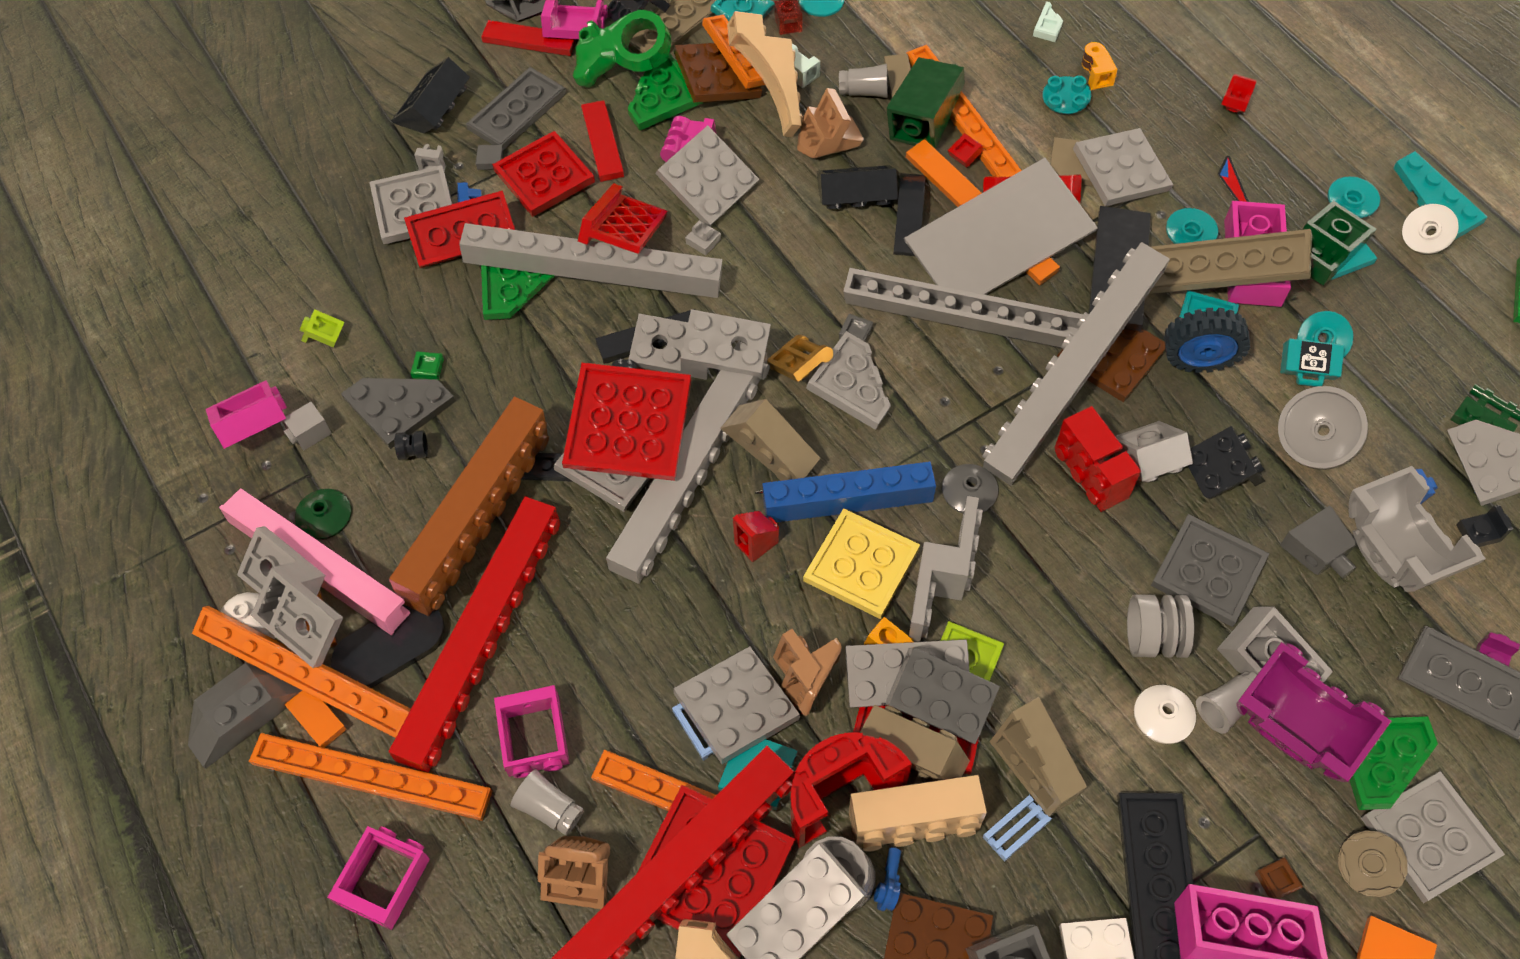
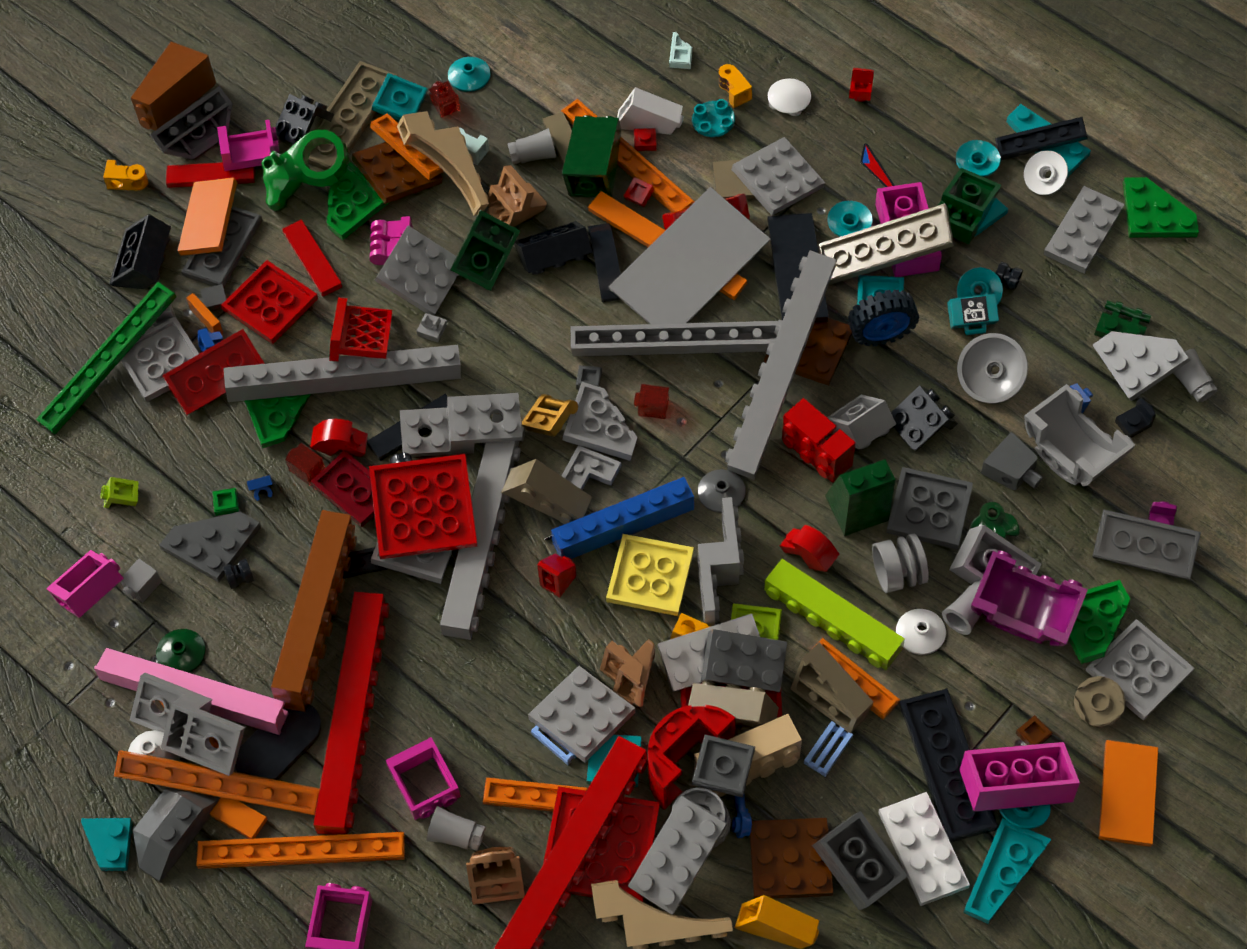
camera: 15 degrees left, 0 degrees up
none -> green tile [36,282,177,435]
none -> teal wing [81,818,133,871]
none -> light orange leg [103,160,148,190]
none -> orange tile [178,178,237,256]
none -> orange tile [186,293,223,335]
none -> blue tile [247,475,273,501]
none -> clear red brick [285,443,325,486]
none -> red brick [310,419,368,457]
none -> dark red plate [310,450,375,528]
none -> dark green slope [450,210,520,291]
none -> light grey plate [562,445,621,490]
none -> white slope [617,87,684,135]
none -> red plate [634,128,656,151]
none -> clear red brick [634,384,669,419]
none -> dark grey tile [692,734,755,797]
none -> lime brick [764,559,905,670]
none -> white dish [768,78,811,116]
none -> red brick [779,525,840,572]
none -> orange tile [812,638,900,720]
none -> dark green slope [825,459,896,536]
none -> dark green plate [970,502,1020,539]
none -> black tile [995,117,1088,161]
none -> black wheel [996,261,1023,291]
none -> light grey plate [1043,186,1125,274]

